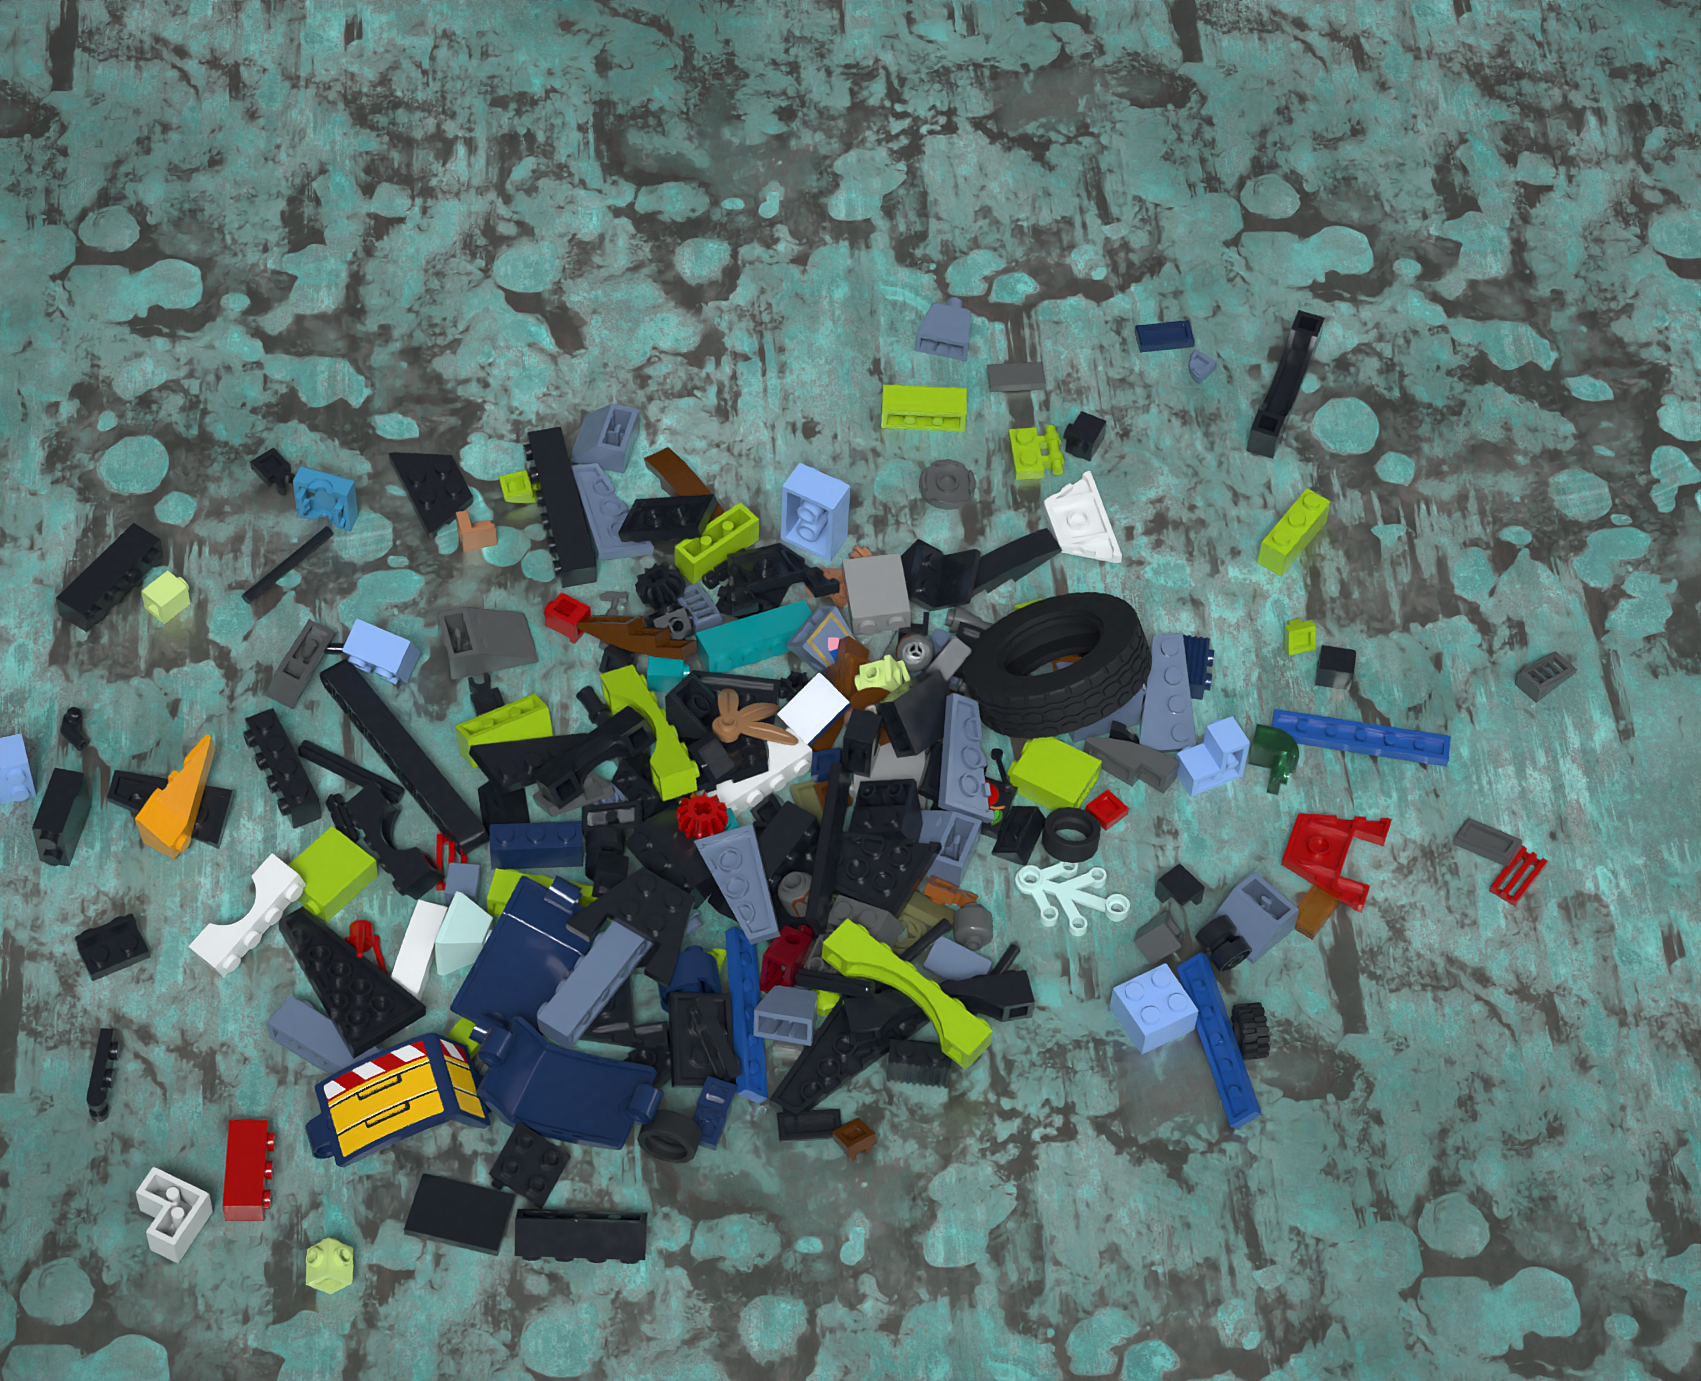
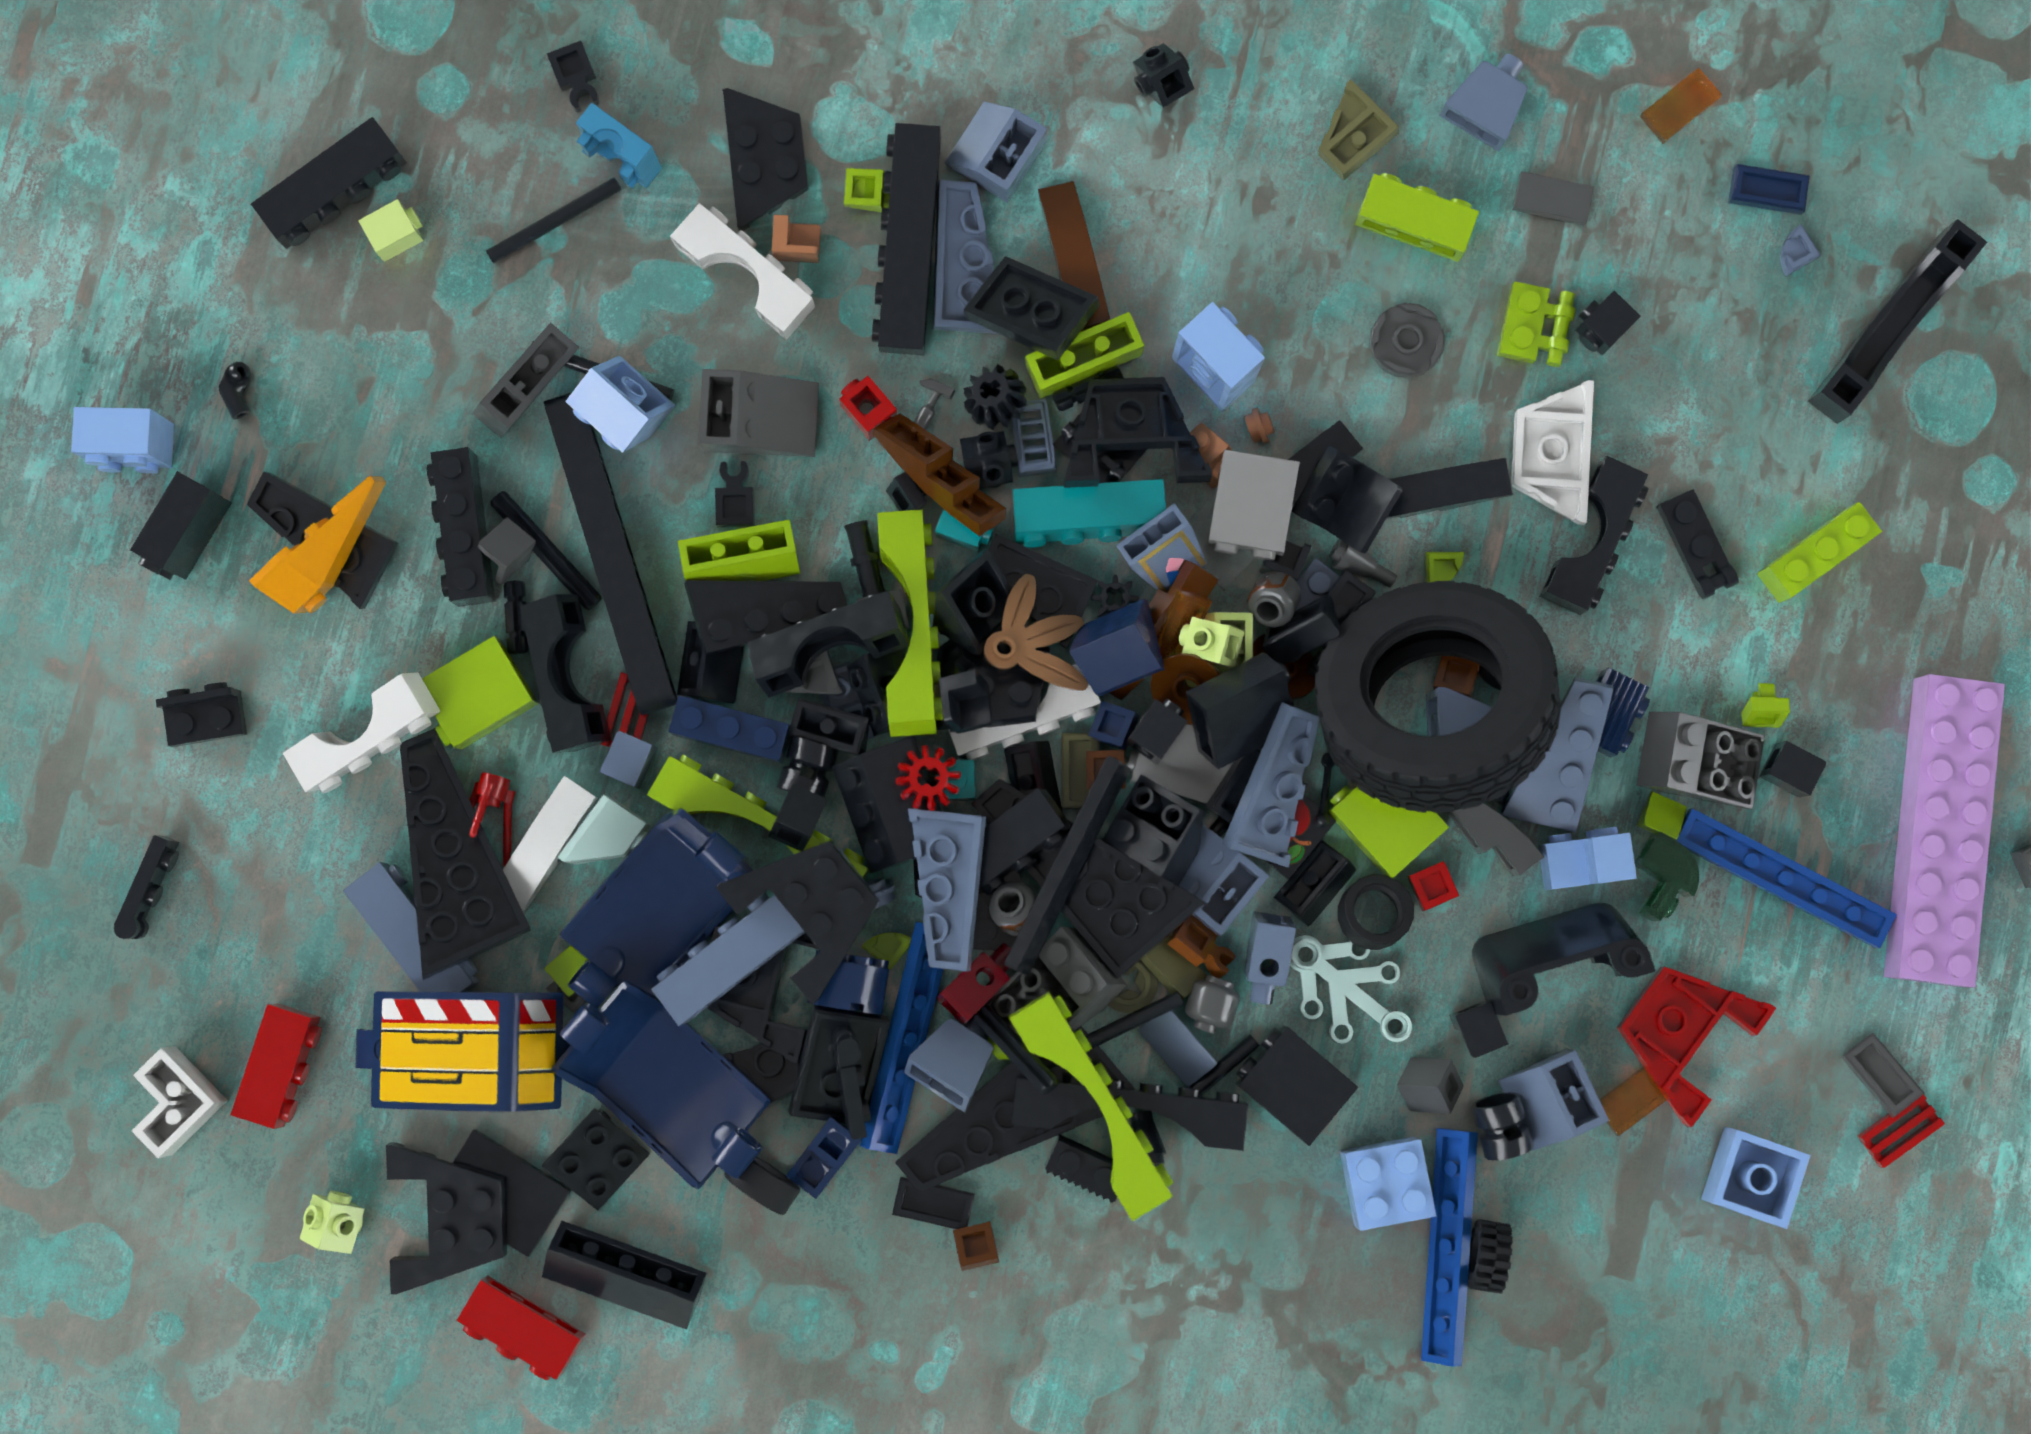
camera: 20 degrees right, 30 degrees up
none -> black wing [386,1142,507,1294]
none -> red brick [456,1275,586,1380]
none -> dark grey panel [478,517,536,585]
none -> white arch [670,203,815,340]
none -> black brick [1132,43,1195,108]
none -> black brick [1235,1026,1358,1146]
none -> sand blue torso [1244,911,1296,1004]
none -> olive wing [1319,80,1399,181]
none -> black windscreen [1472,903,1656,1016]
none -> black arch [1539,456,1649,615]
none -> dark grey slope [1636,712,1765,809]
none -> lime slope [1636,791,1687,841]
none -> clear orange tile [1640,67,1722,144]
none -> black plate [1656,489,1739,599]
none -> light blue brick [1701,1126,1811,1229]
none -> lavender brick [1884,674,2005,988]

